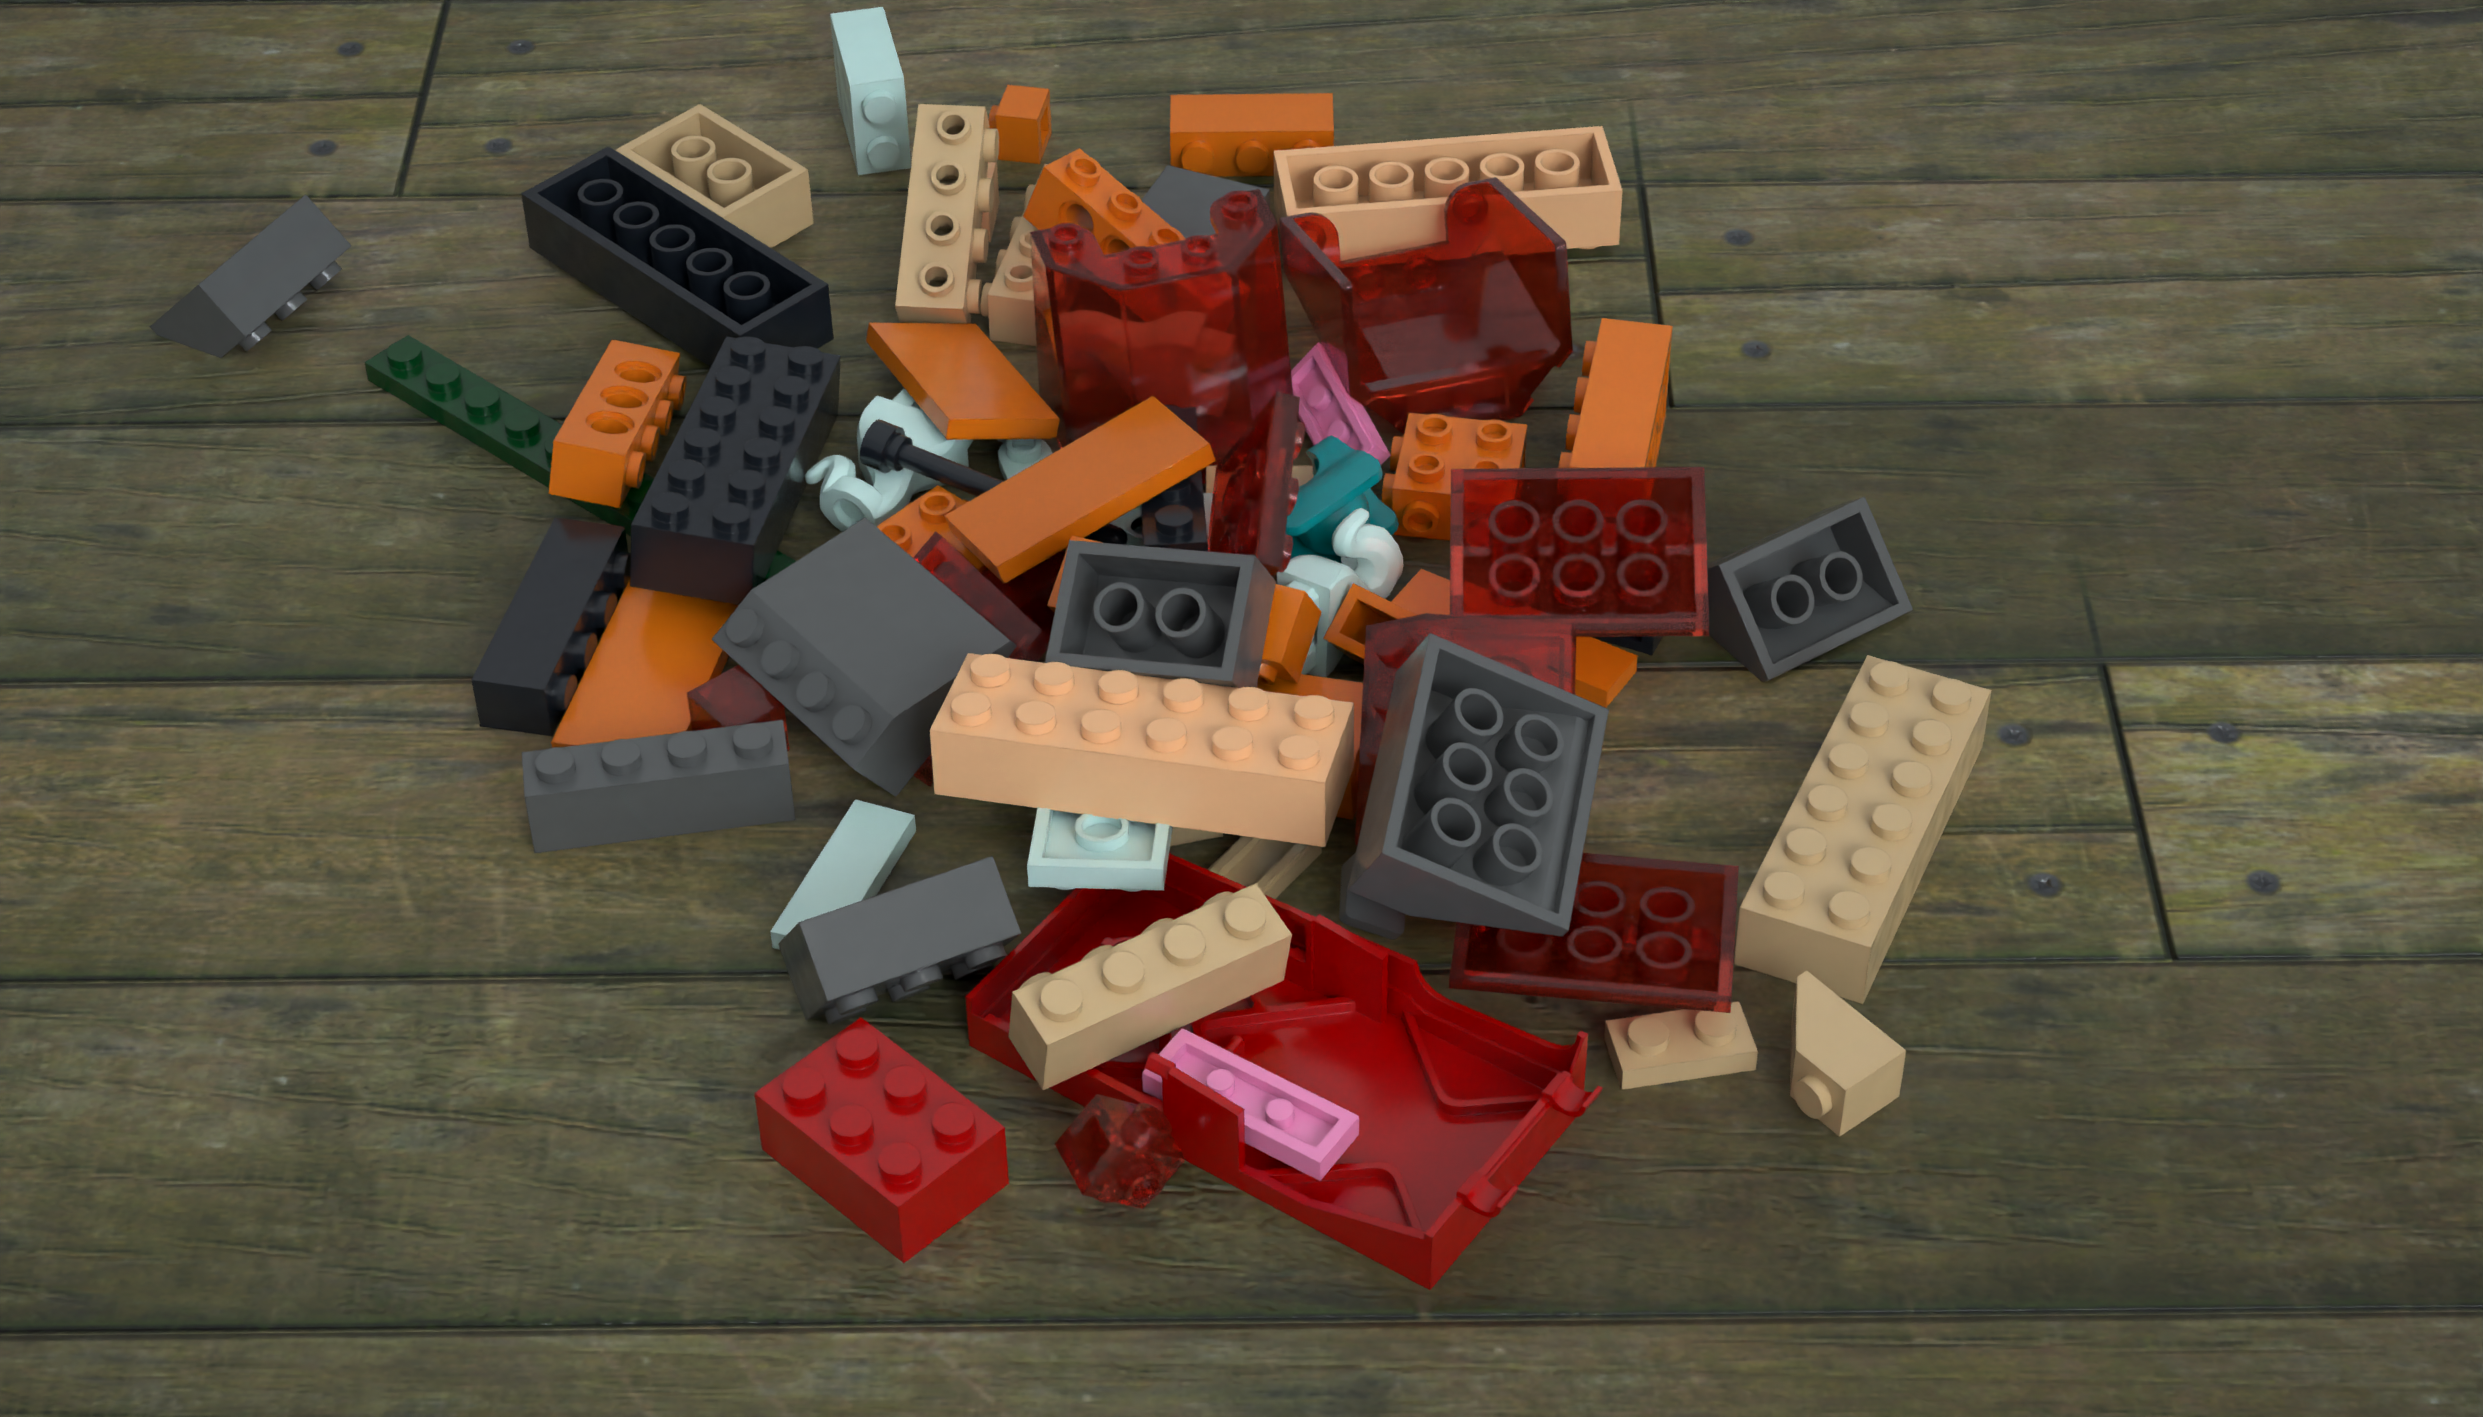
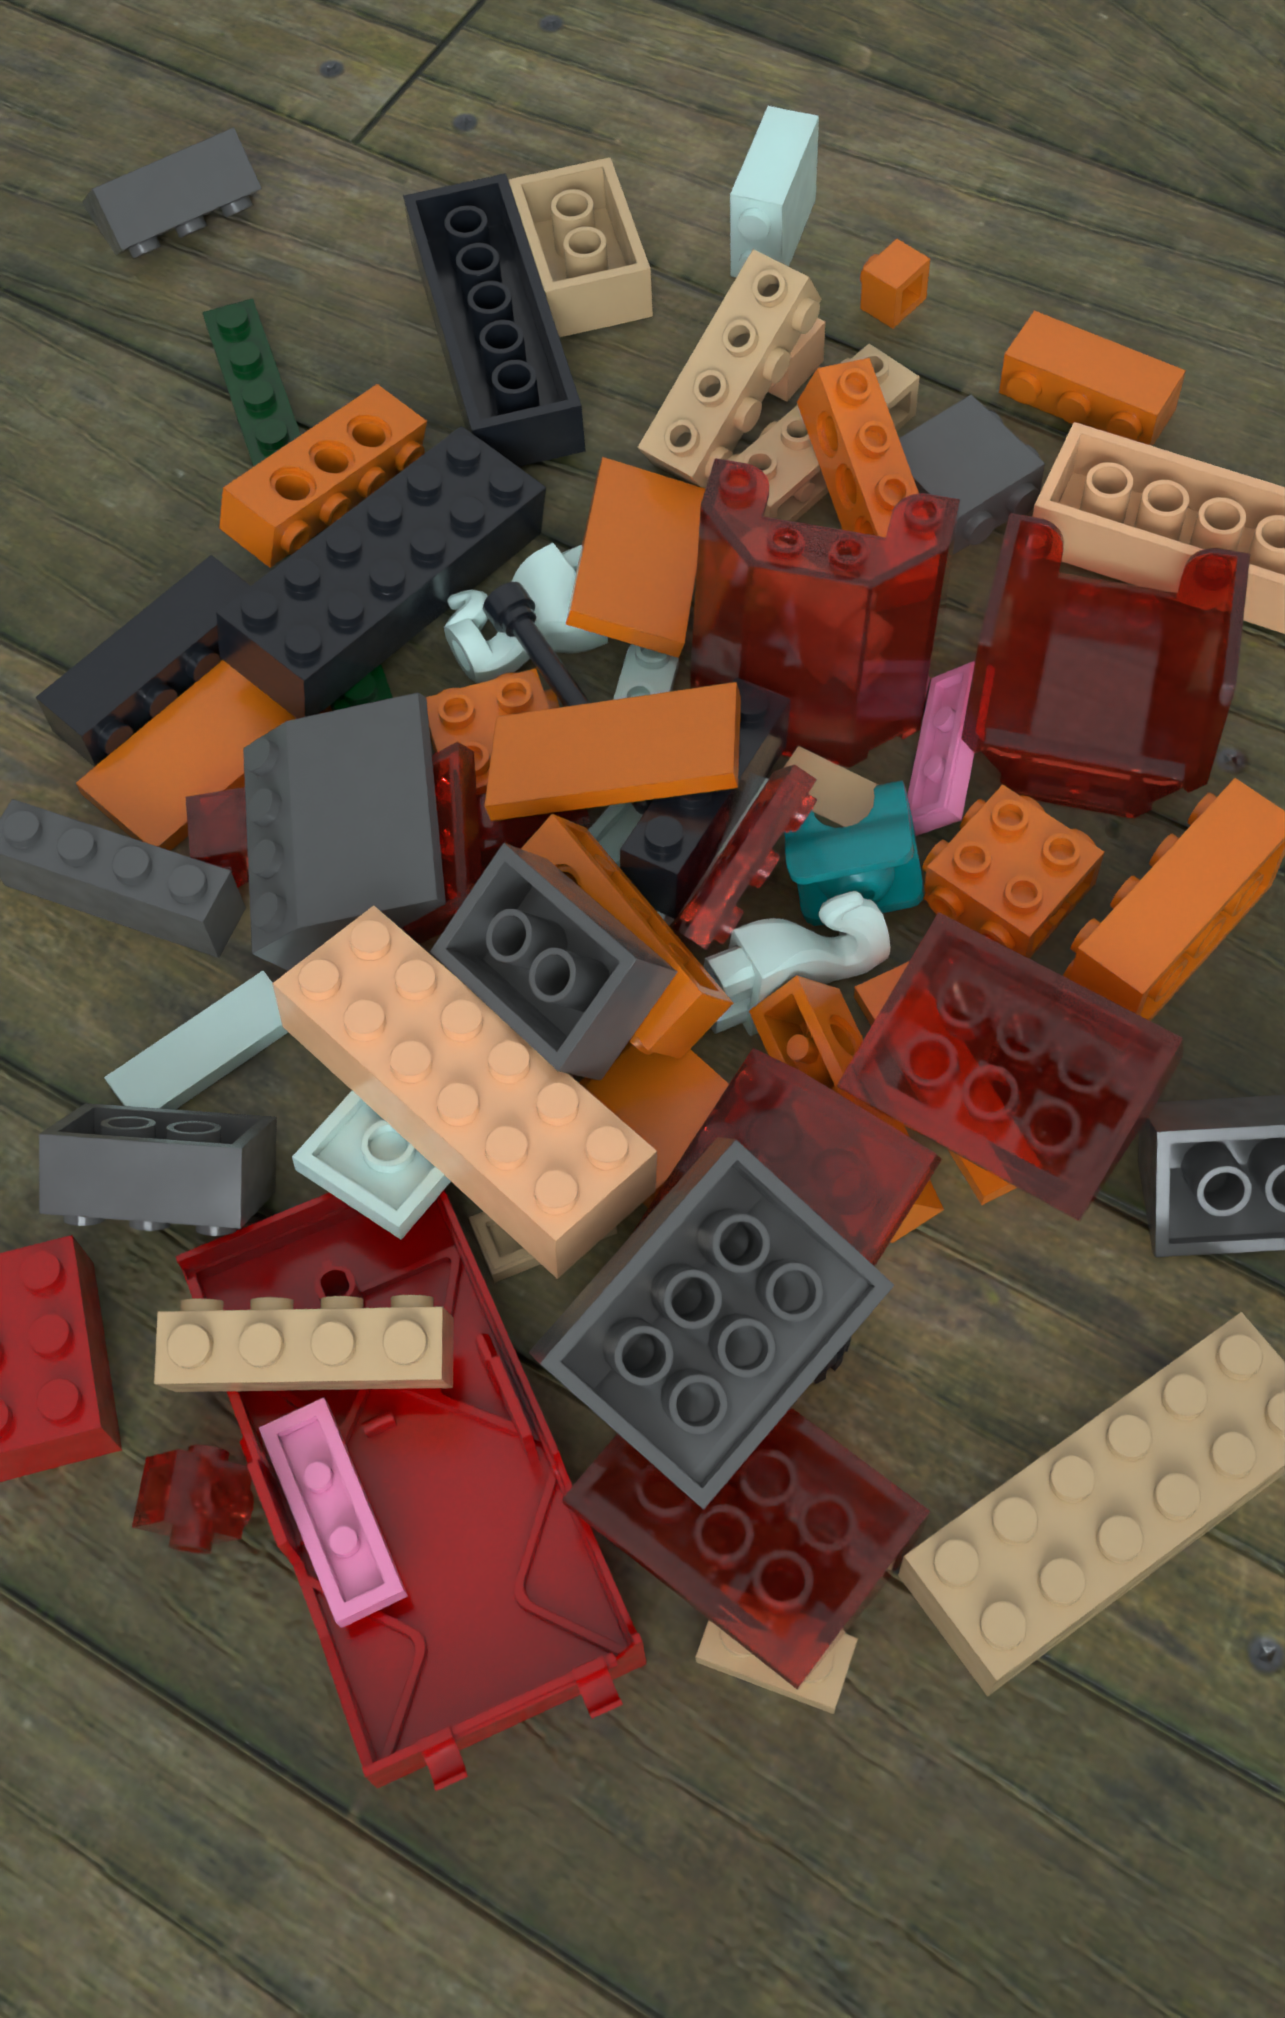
camera: 35 degrees right, 20 degrees up
tan slope [1790,971,1906,1137] -> none

